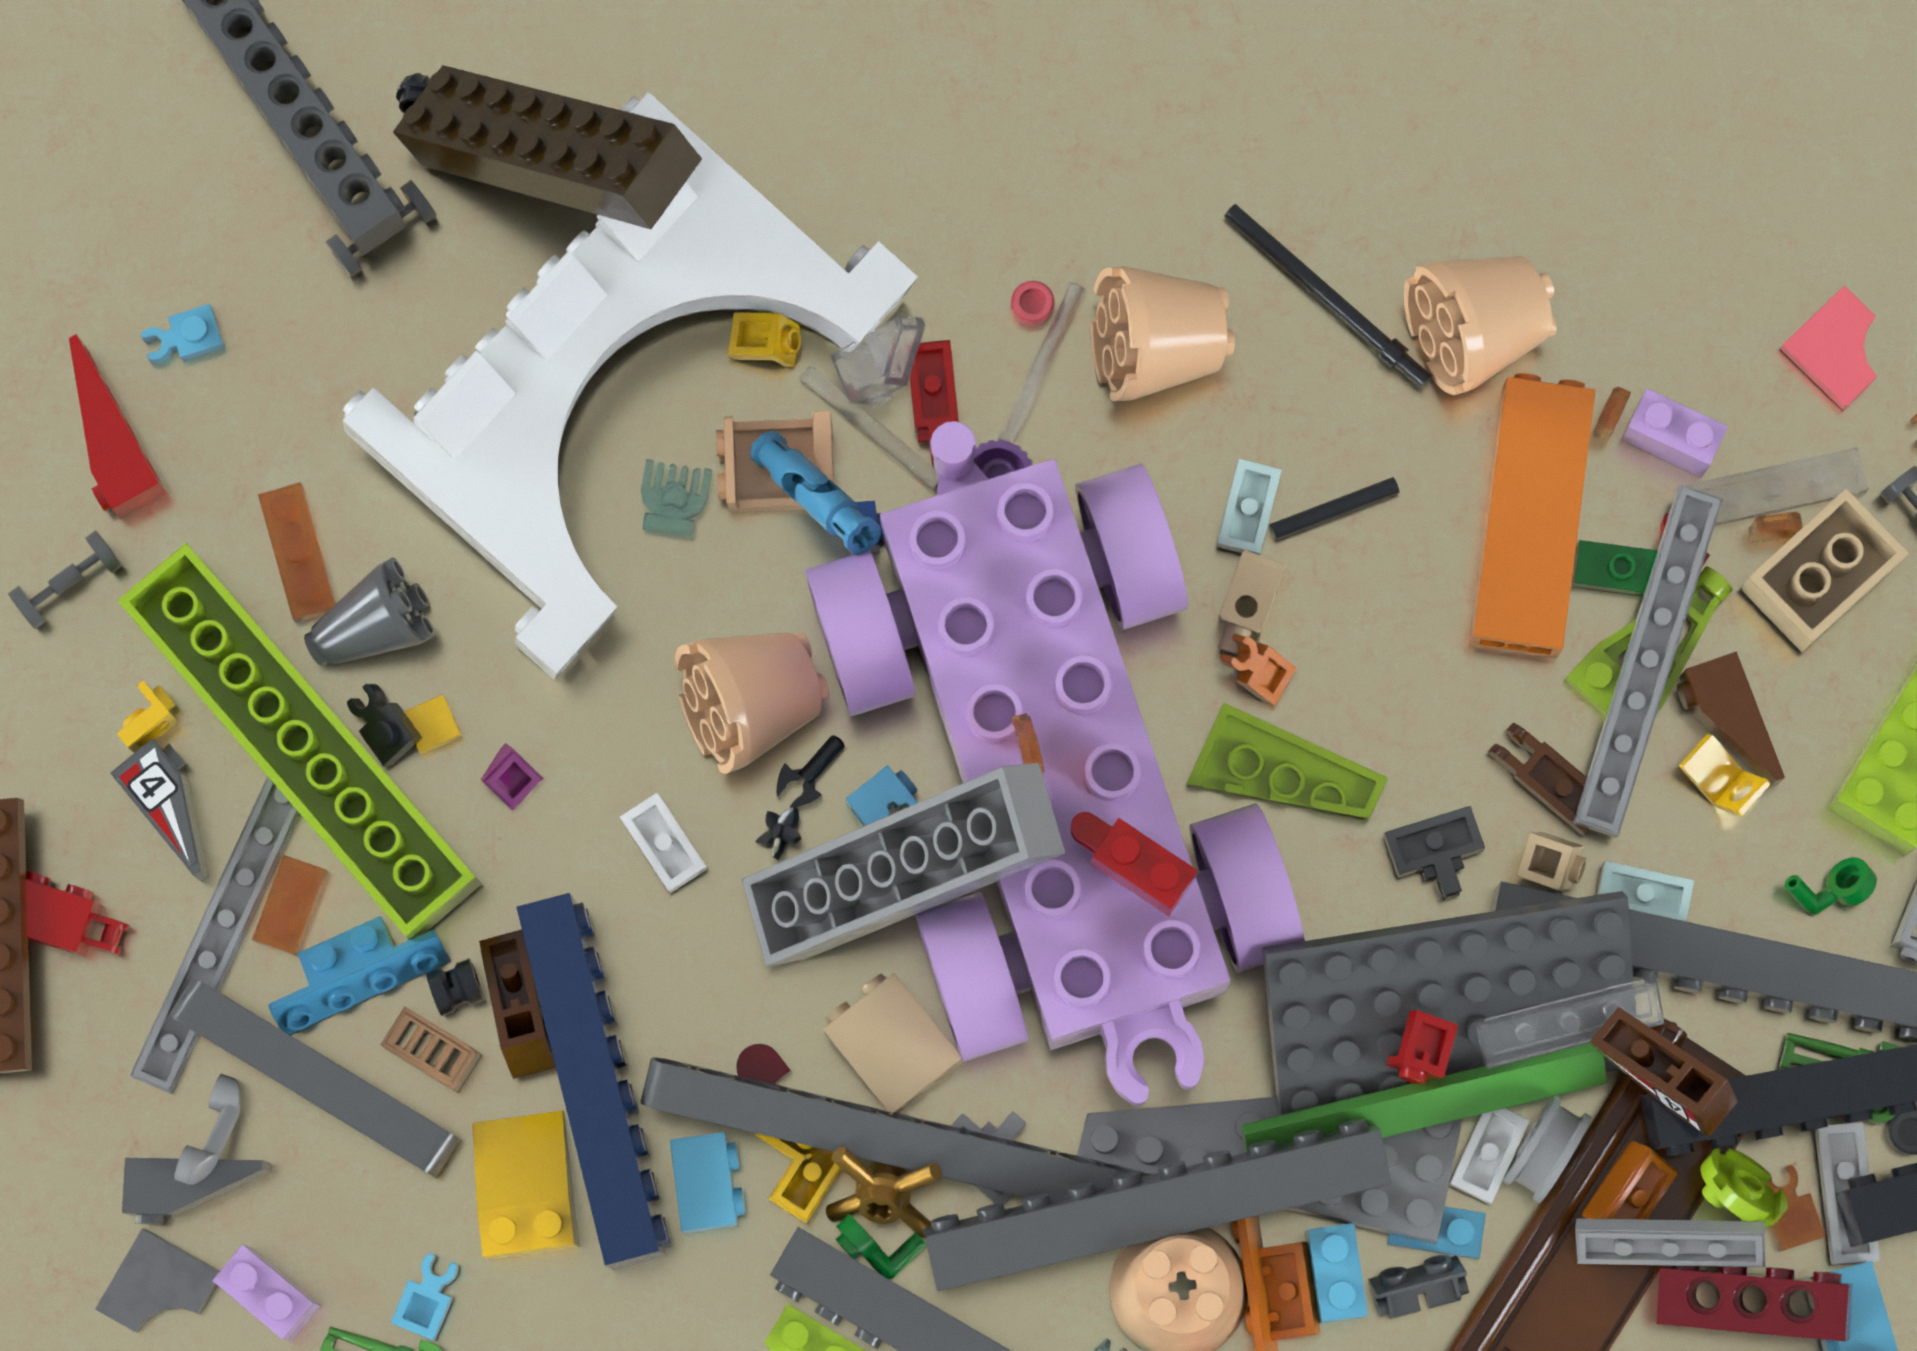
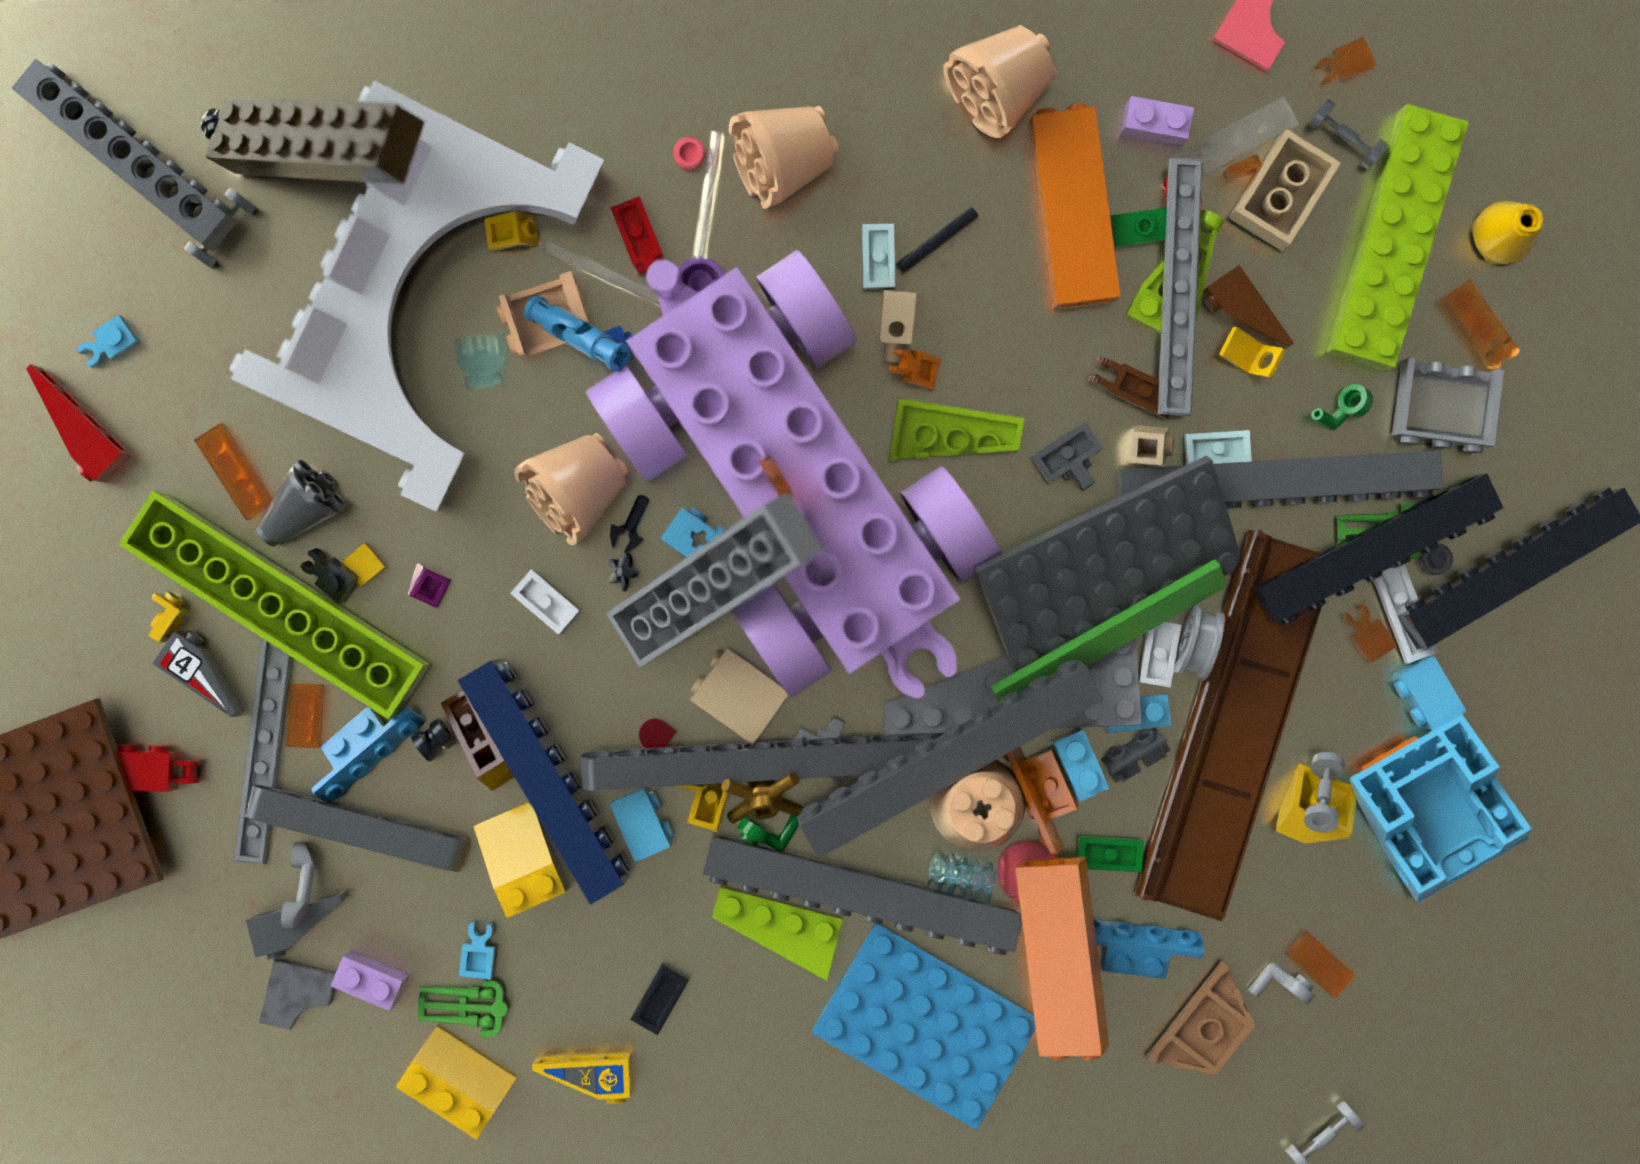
camera: 15 degrees left, 10 degrees up
dark grey wheel [8,530,123,629] -> none
medium nougat slope [380,1006,482,1093] -> none
clear slope [830,316,925,408] -> none
red brick [1070,812,1198,917] -> none
black bar [1224,204,1432,389] -> none
red bracket [1386,1010,1458,1085] -> none
clear tile [1476,976,1665,1069] -> none
light grey tile [1575,1218,1766,1267] -> none
orange slope [1582,1141,1679,1220] -> none
reddish brown slope [1590,1007,1738,1137] -> none
clear orange tile [1592,386,1631,442] -> none
dark red brick [1656,1266,1853,1342] -> none
lime plate [1701,1148,1788,1229] -> none

